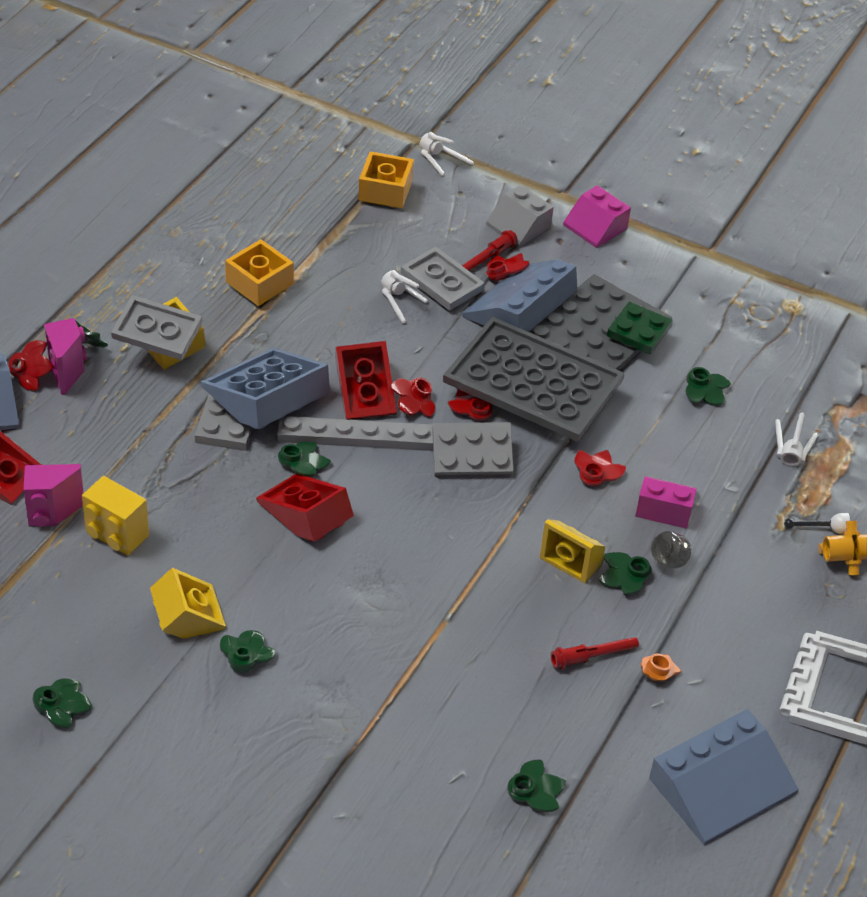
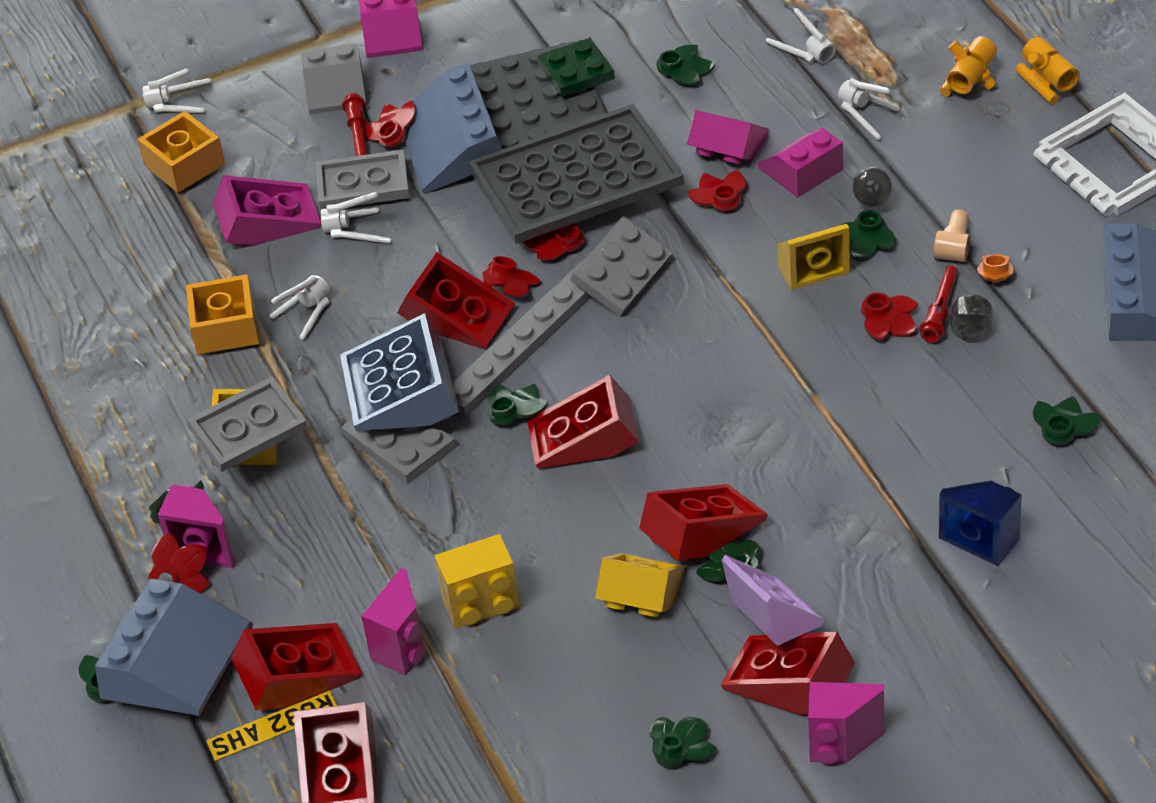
camera: 45 degrees left, 0 degrees up
hinge [784,513,850,534] -> none
none -> dark pink slope [213,175,321,245]
none -> white plant [269,275,330,340]
none -> red slope [639,484,768,562]
none -> dark pink slope [687,110,769,164]
none -> red slope [721,632,855,714]
none -> lavender slope [722,555,825,645]
none -> dark pink slope [808,682,884,764]
none -> white plant [838,78,900,140]
none -> red plate [861,292,918,340]
none -> light nougat pin [934,210,970,262]
none -> clear blue slope [939,480,1022,566]
none -> clear smoke head [950,294,993,342]

